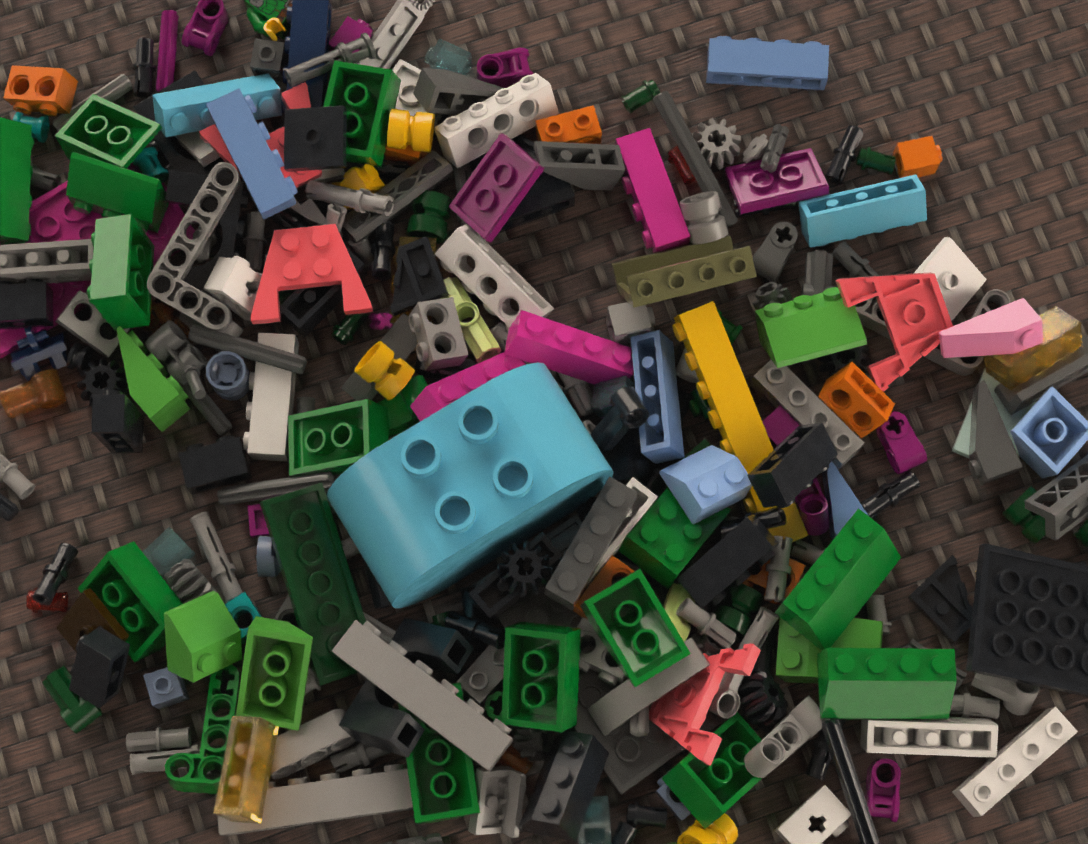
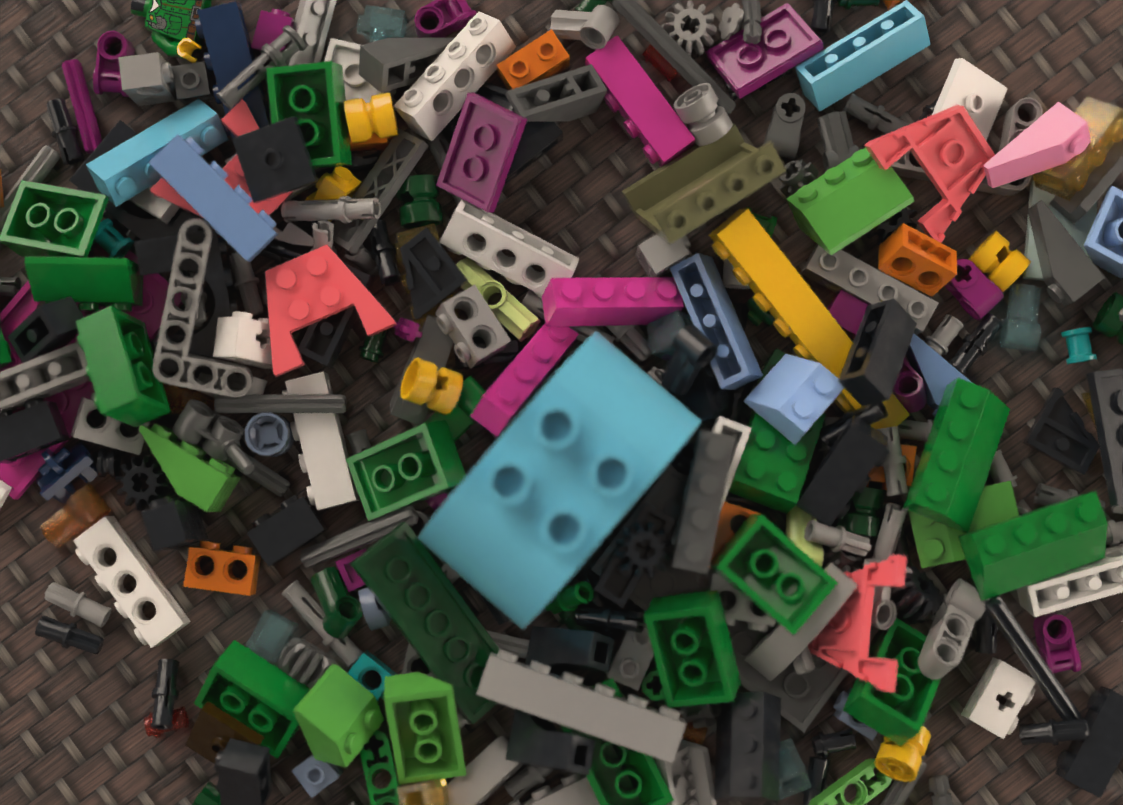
camera: 20 degrees left, 10 degrees up
none -> black brick [8,296,84,363]
none -> white brick [73,516,191,648]
none -> light grey brick [118,52,177,106]
none -> orange brick [183,541,261,596]
none -> dark green piece [311,567,363,638]
none -> green axle [545,581,593,614]
none -> light grey piece [550,5,620,50]
none -> light grey pin [925,314,964,356]
none -> yellow wheel [968,230,1031,292]
none -> clear light blue piece [999,284,1041,352]
none -> teal bush [1061,327,1097,364]

